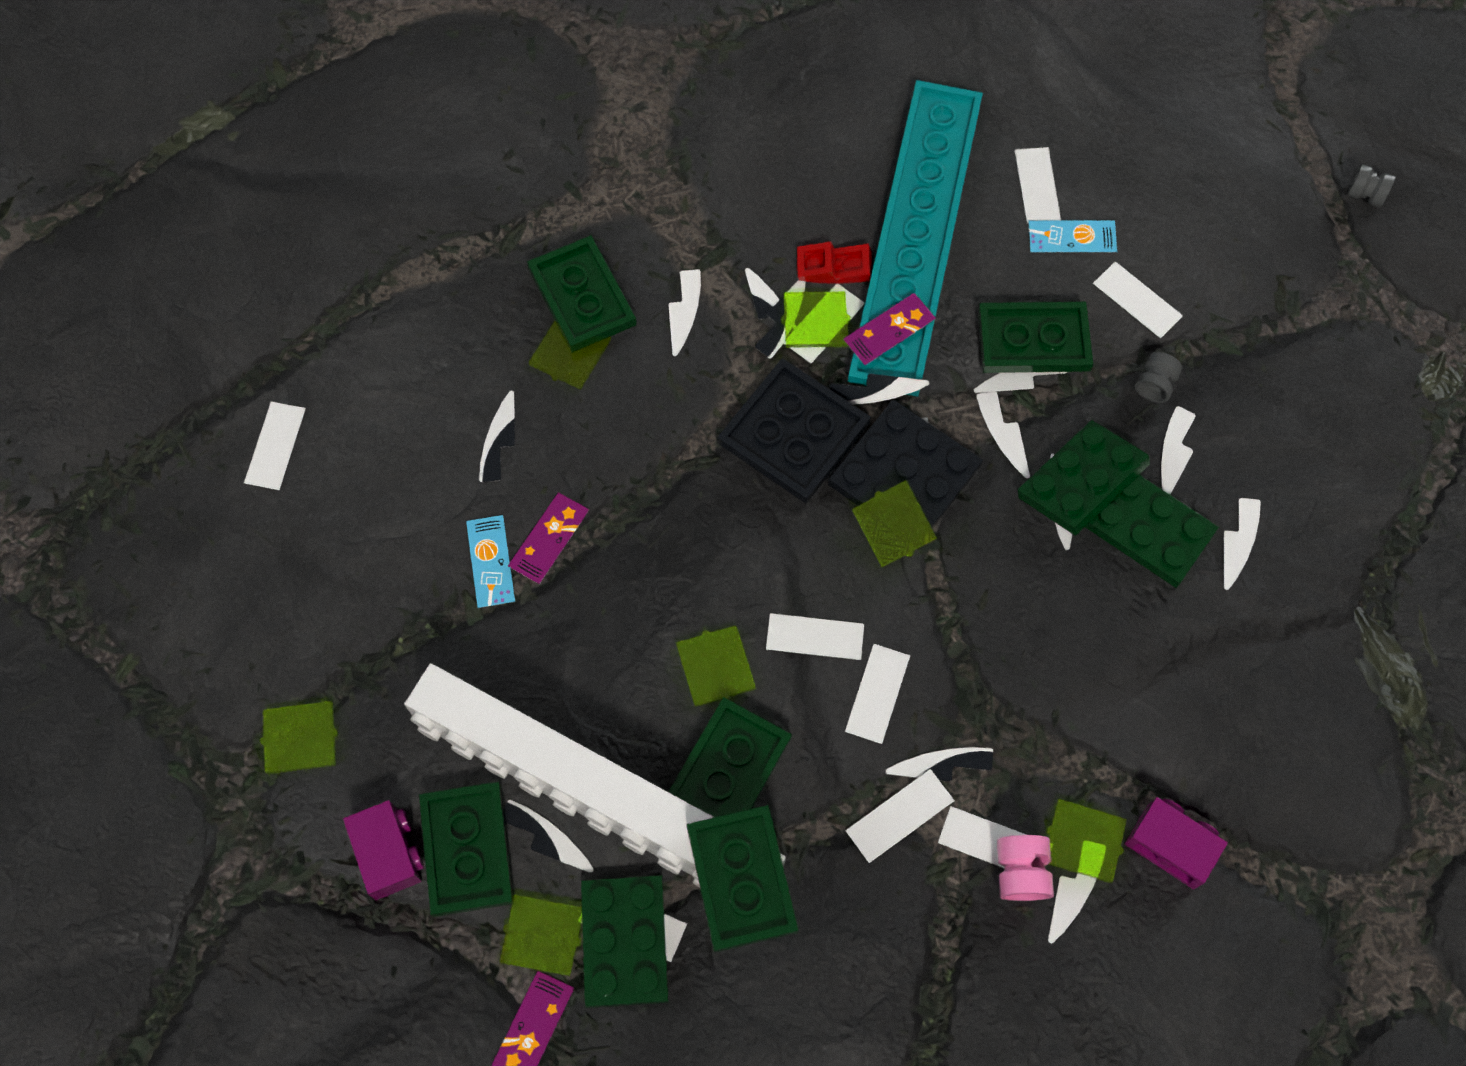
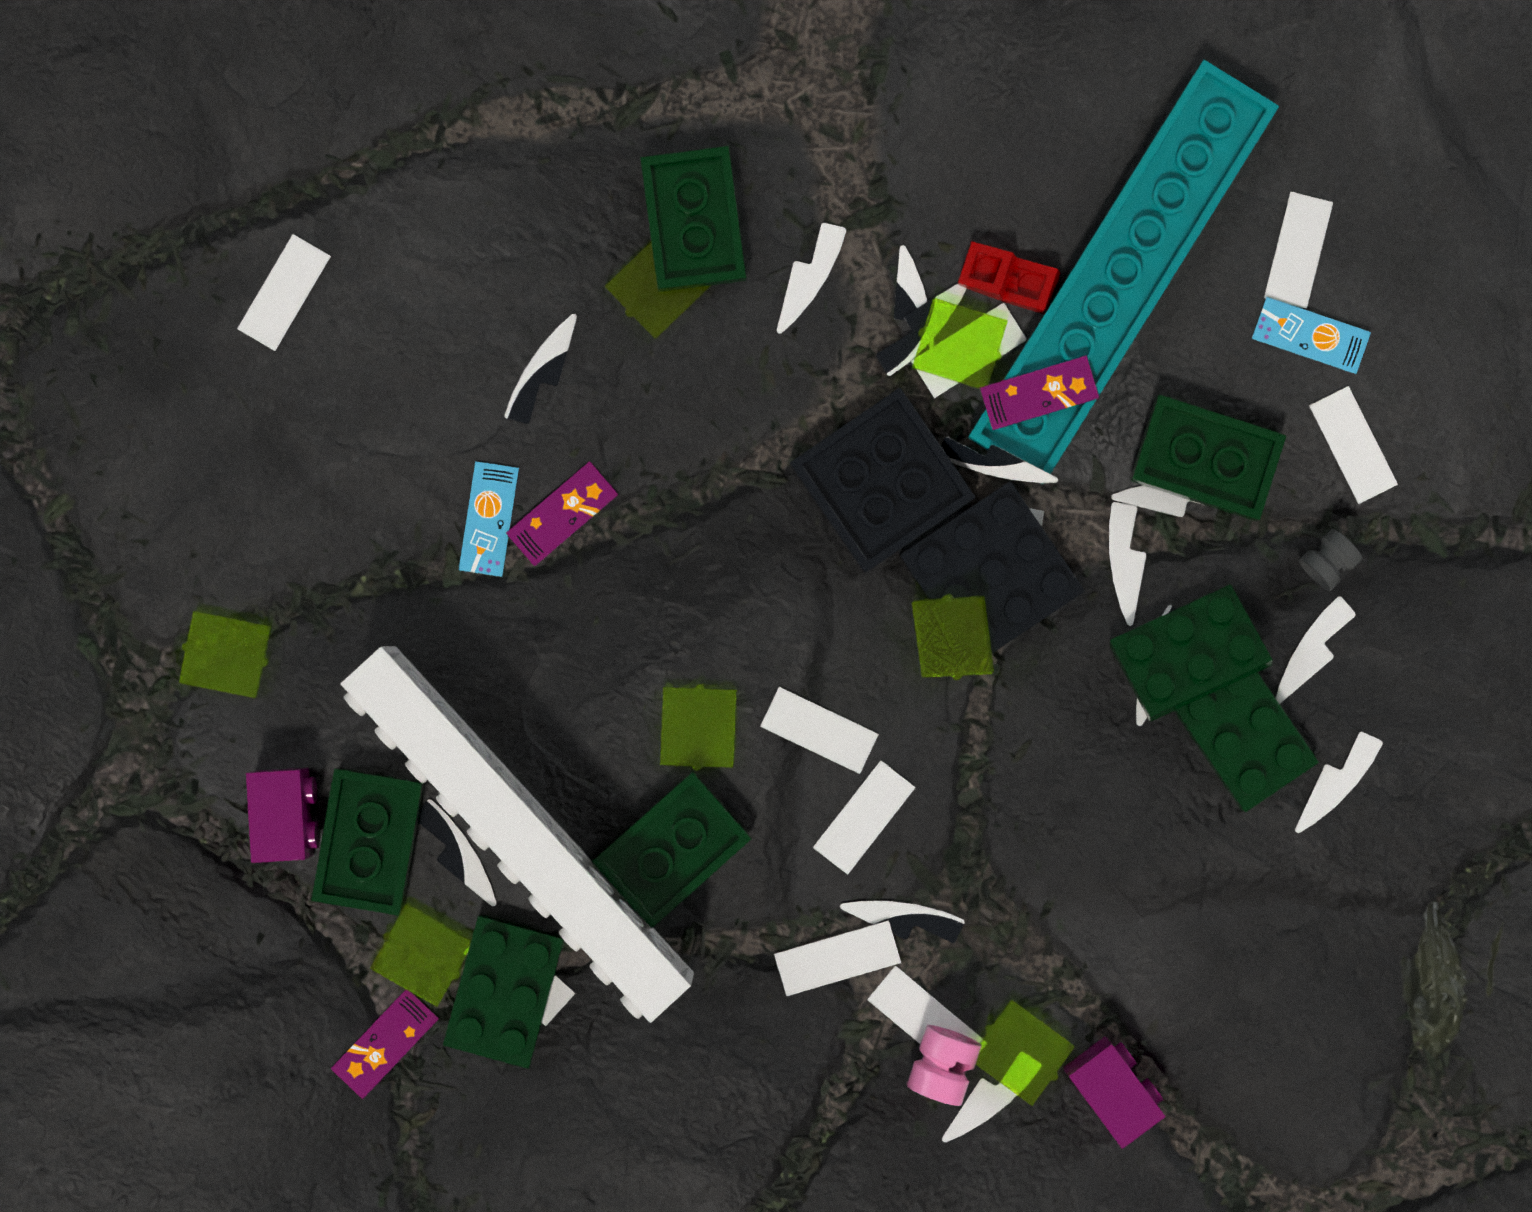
camera: 20 degrees right, 20 degrees up
dark green plate [686,805,799,953] -> none

